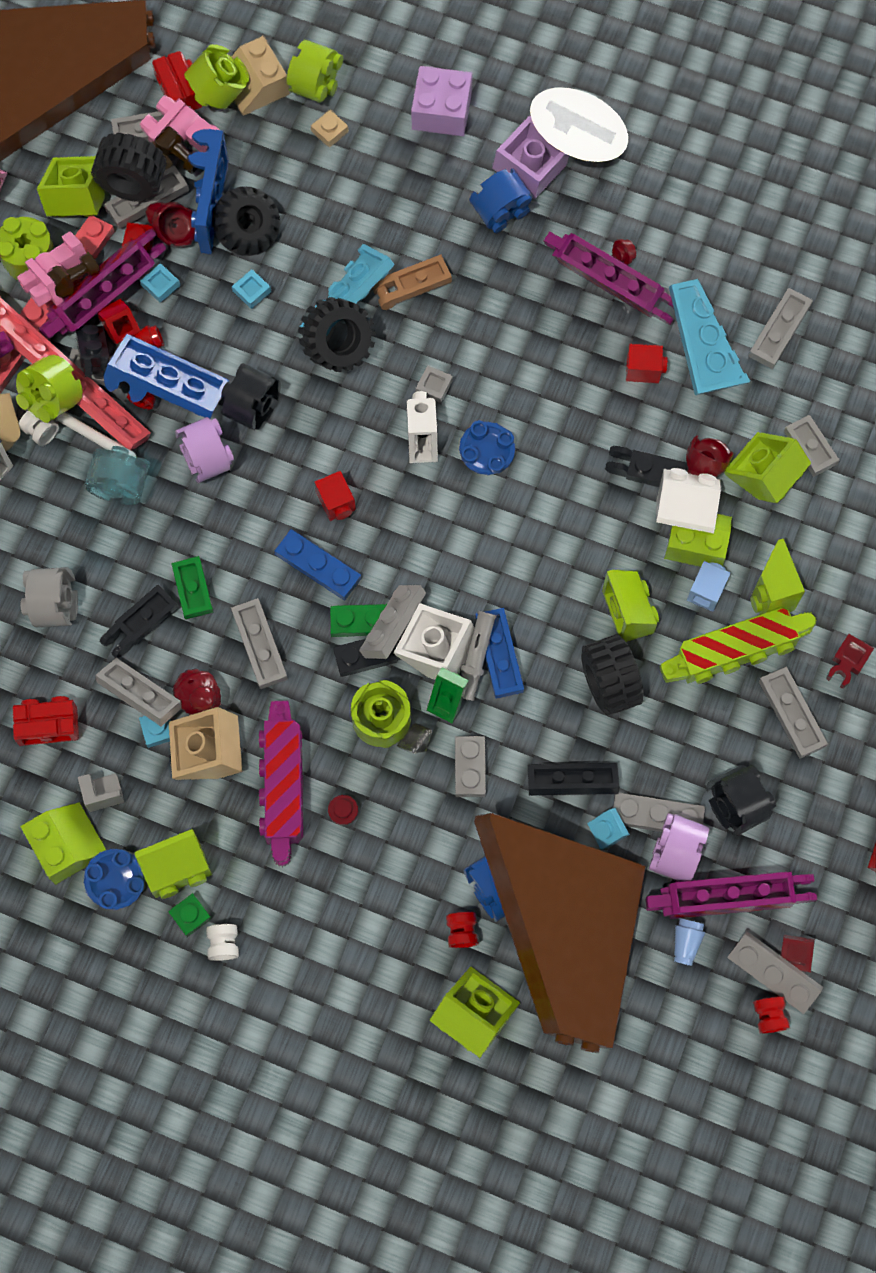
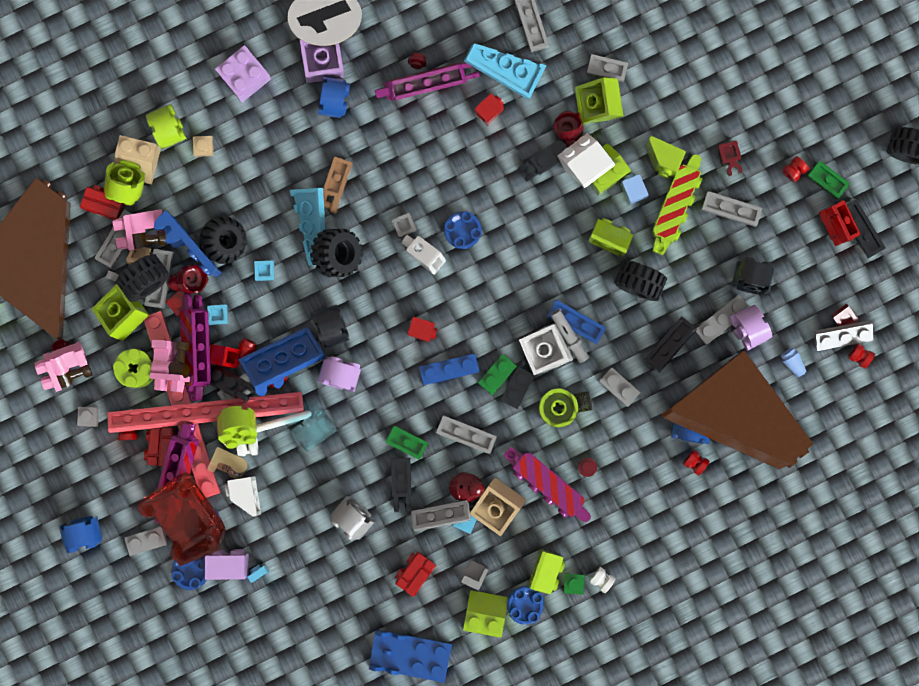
camera: 50 degrees left, 15 degrees up
light grey plate [359,585,426,659] -> none
green plate [426,667,469,723] -> none
lime slope [429,966,520,1058] -> none
medium azure plate [587,808,629,850] -> none
magenta hinge [645,872,817,919] -> none

